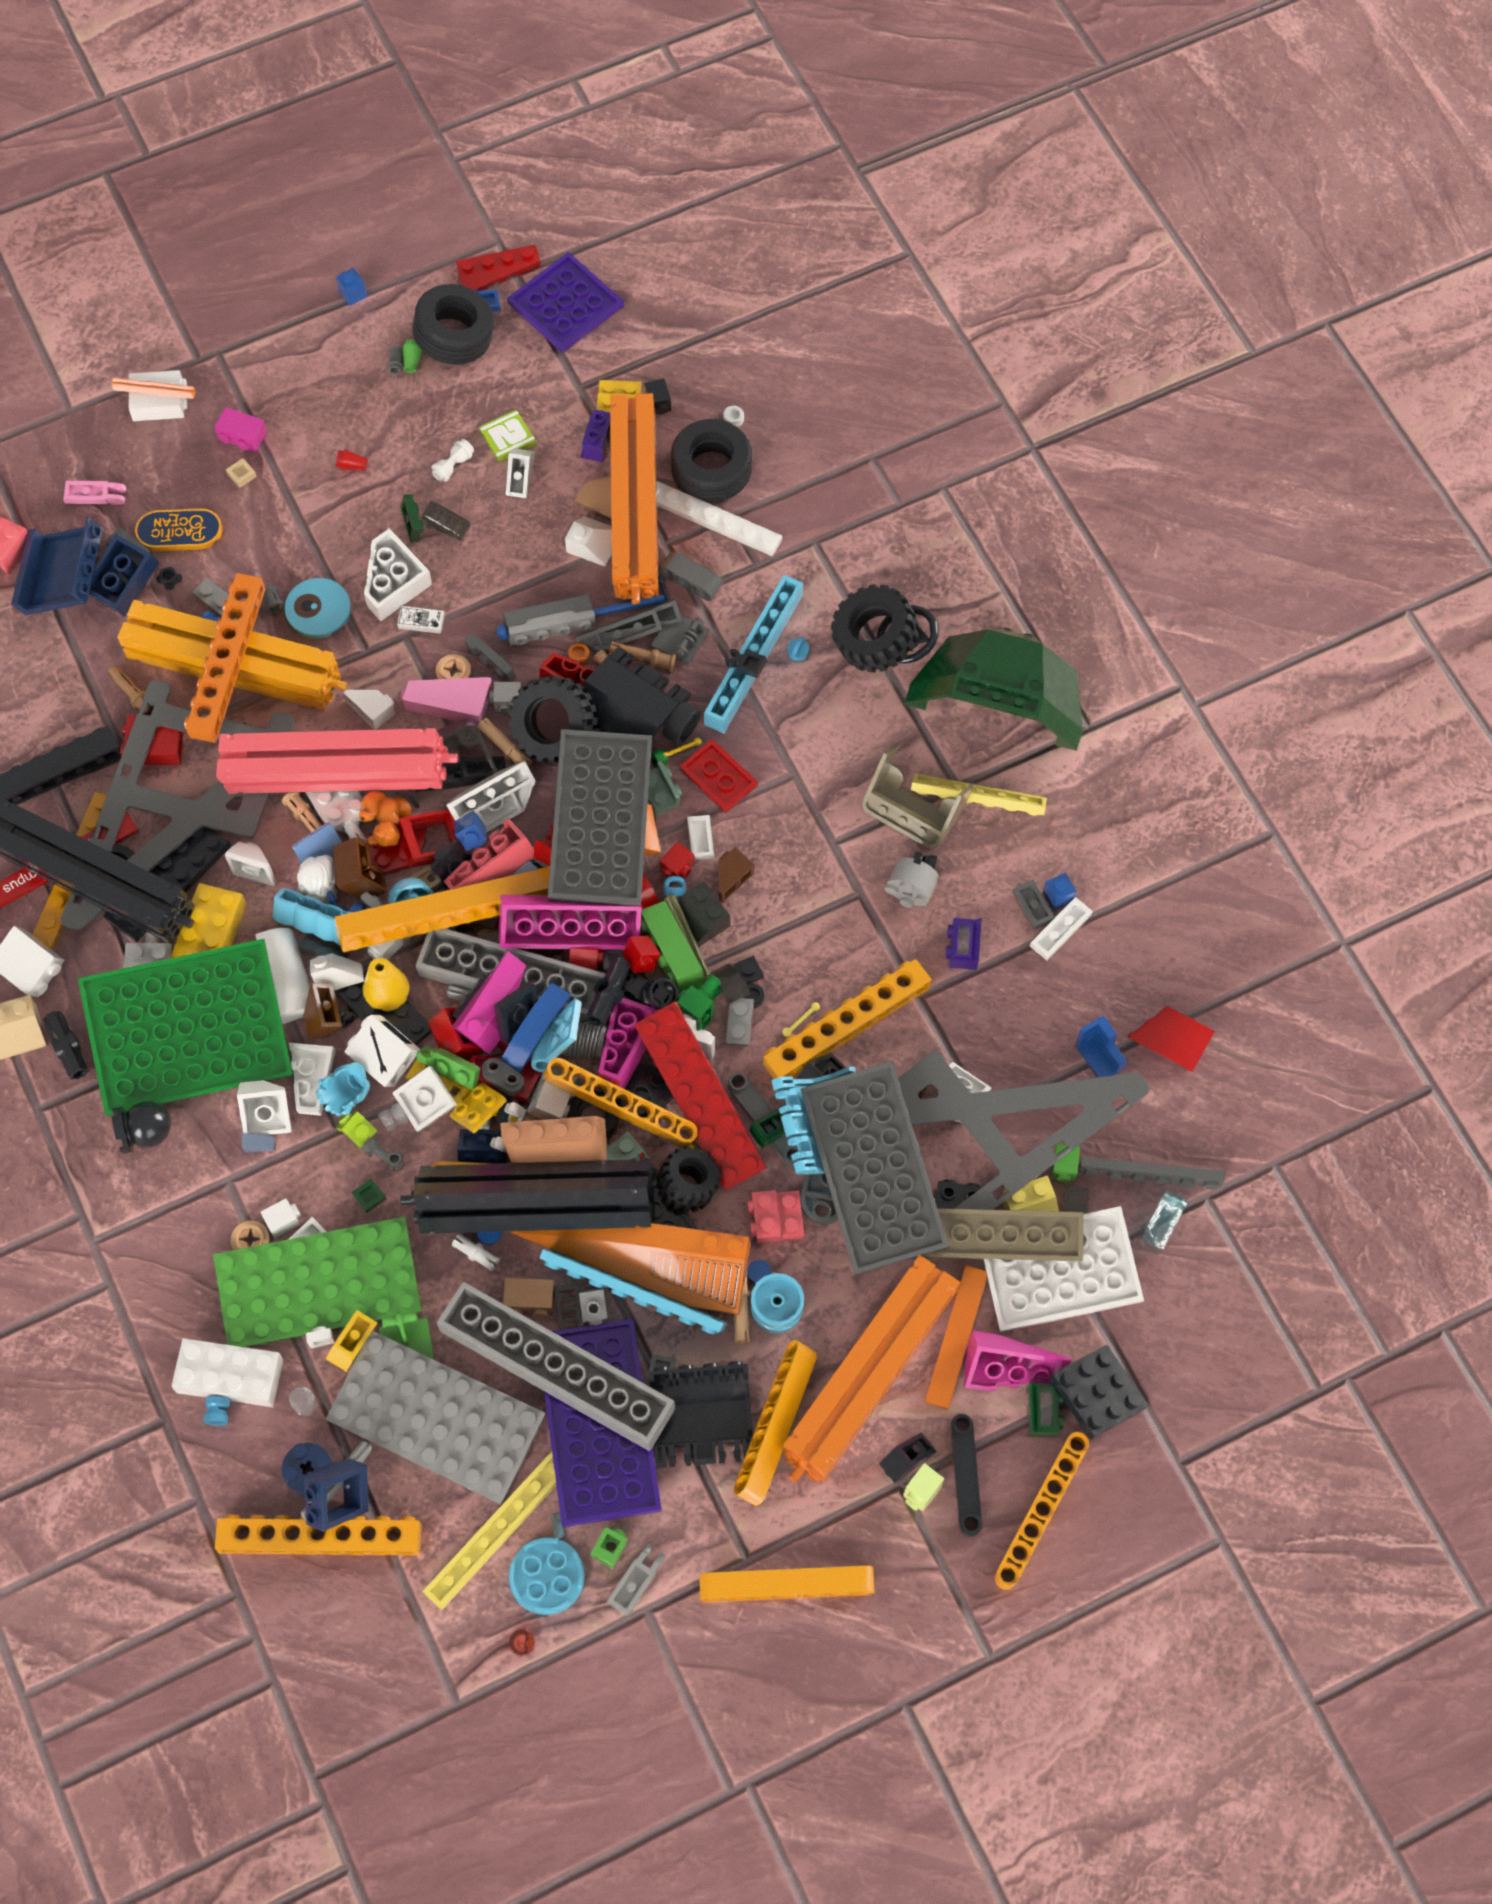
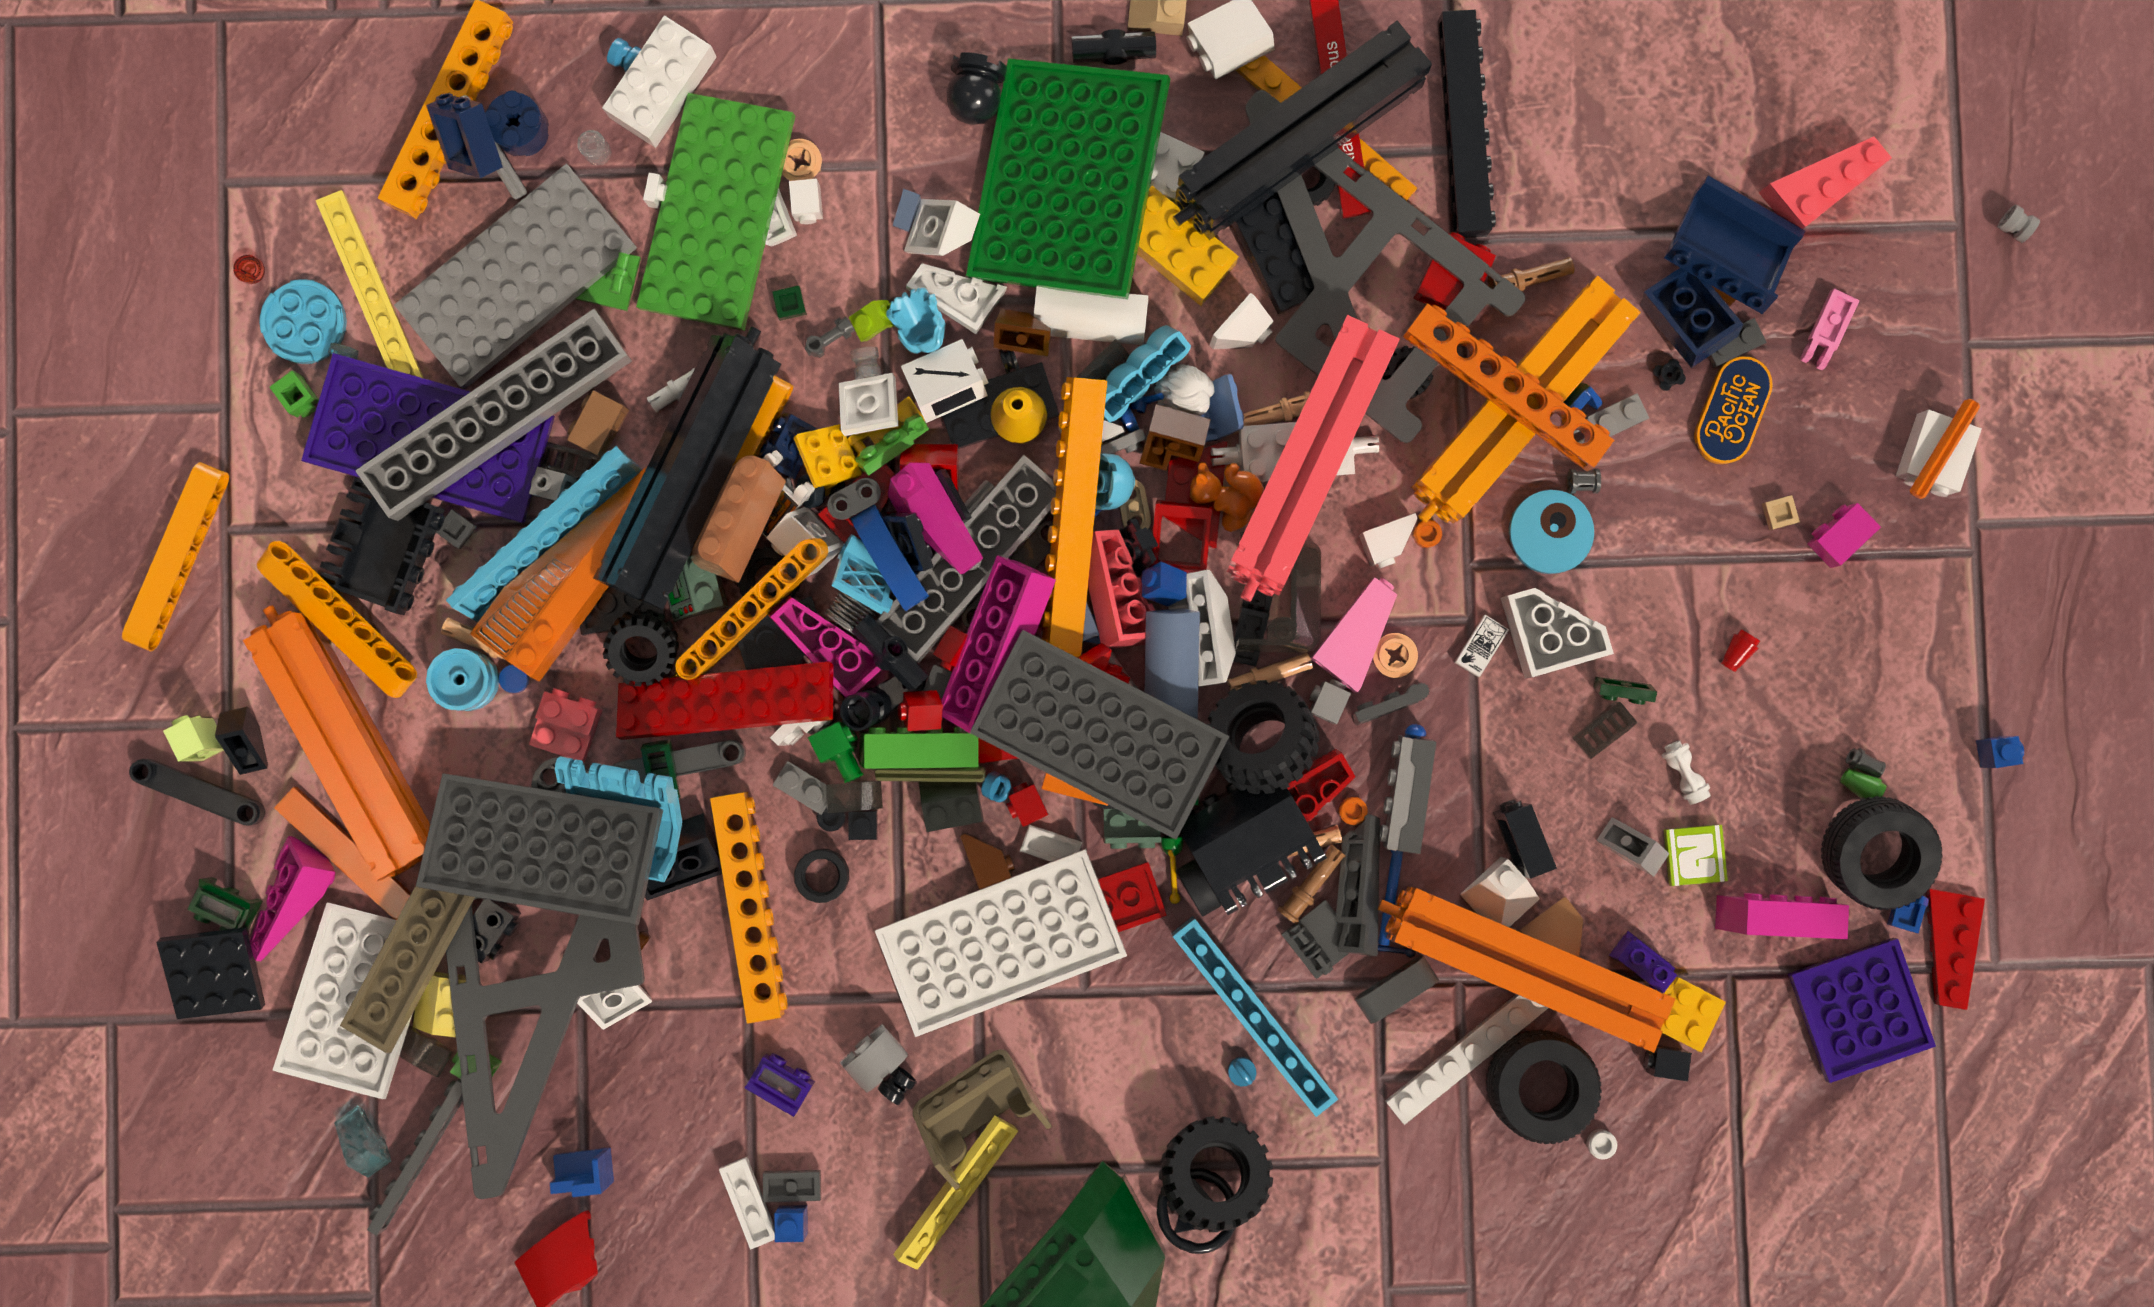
camera: 110 degrees right, 20 degrees up
white slope [310,953,364,990] -> none
yellow slope [326,1310,377,1372] -> none
light grey hinge [607,1544,666,1617] -> none
black plate [725,649,767,678] -> none
light yellow hinge [782,1002,820,1038] -> none
light orange beam [995,1432,1089,1590] -> none
none -> black tyre [794,849,849,903]
none -> white plate [875,849,1127,1037]
none -> sand blue brick [1145,608,1200,720]
none -> orange tile [1413,519,1442,548]
none -> black window [1493,799,1557,879]
none -> dark pink wedge [1715,893,1849,939]

